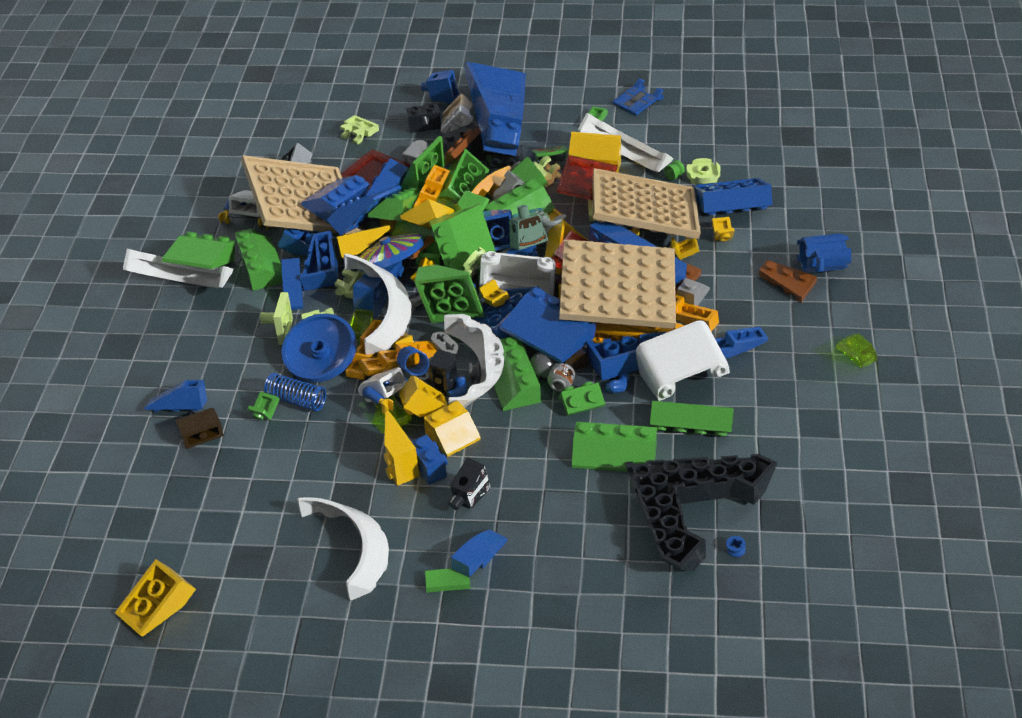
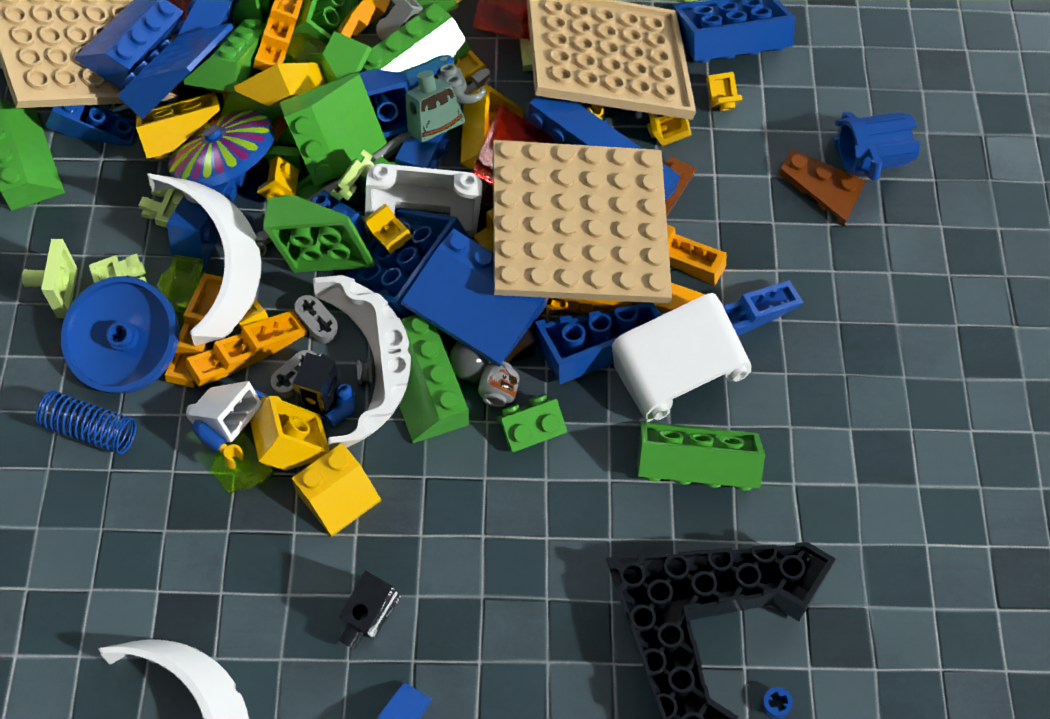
camera: 10 degrees left, 20 degrees up
bright green bracket [247,391,280,420] -> none
blue slope [282,258,303,310] -> none
blue wedge [300,231,339,291] -> none
yellow slope [383,411,419,486] -> none
blue piece [397,346,429,376] -> none
blue brick [411,435,448,484] -> none
bright green slope [572,422,657,472] -> none
blue arm [605,373,630,393] -> none
light grey slope [677,278,710,306] -> none
clear neon green slope [836,333,877,368] -> none

